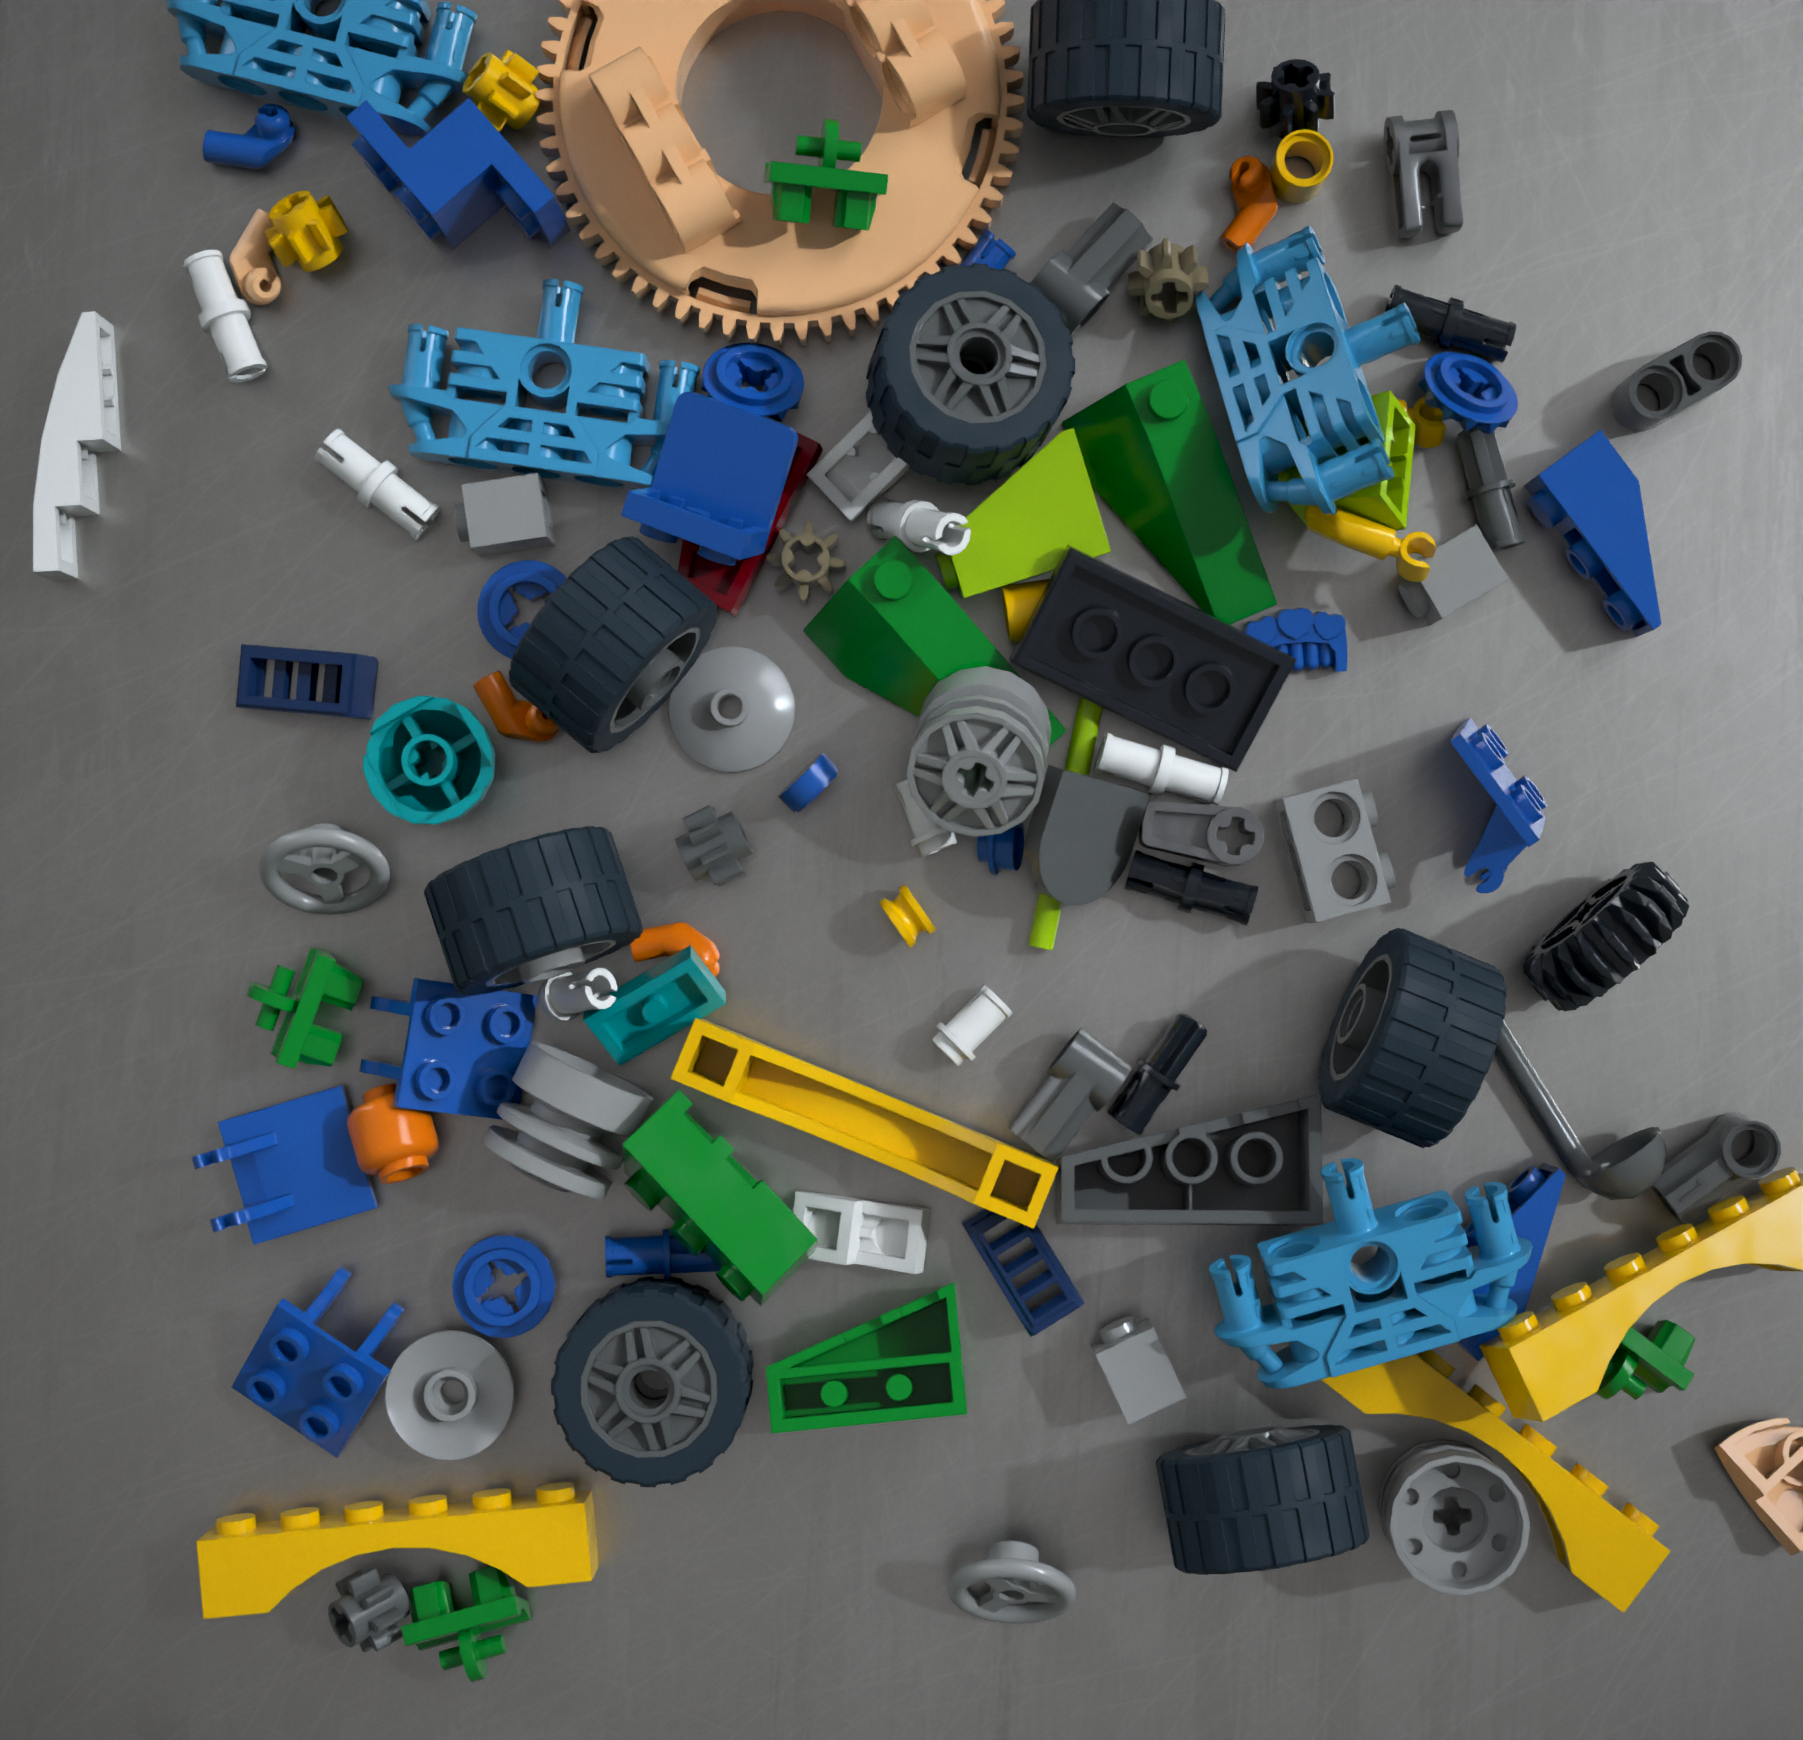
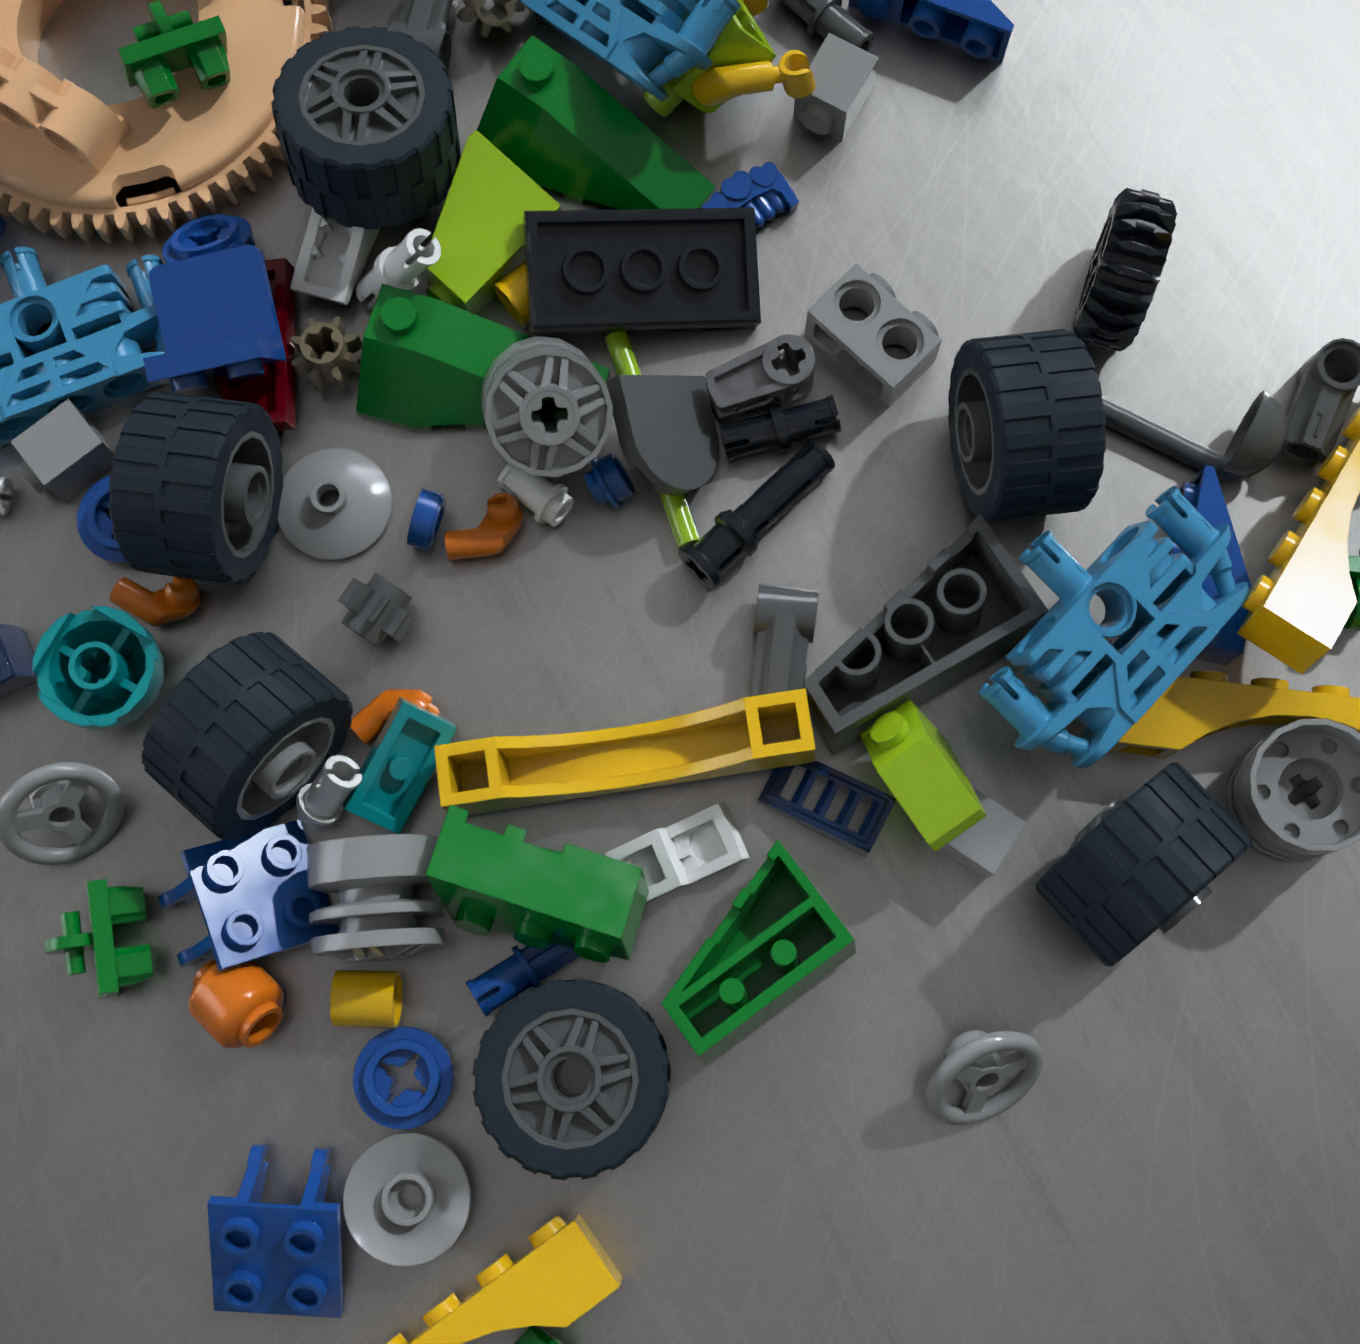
camera: 25 degrees left, 10 degrees down
blue plate [191,1085,378,1245] -> none
yellow bush [879,884,936,948] -> none
white pin [931,984,1013,1066] -> none
white pin [1094,733,1229,806] -> none
black axle [1107,1013,1207,1136] -> none
blue plate [1450,717,1547,893] -> none
none -> yellow beam [330,970,403,1028]
none -> orange arm [445,493,523,561]
none -> black pin [678,440,835,590]
none -> lime slope [860,698,987,852]

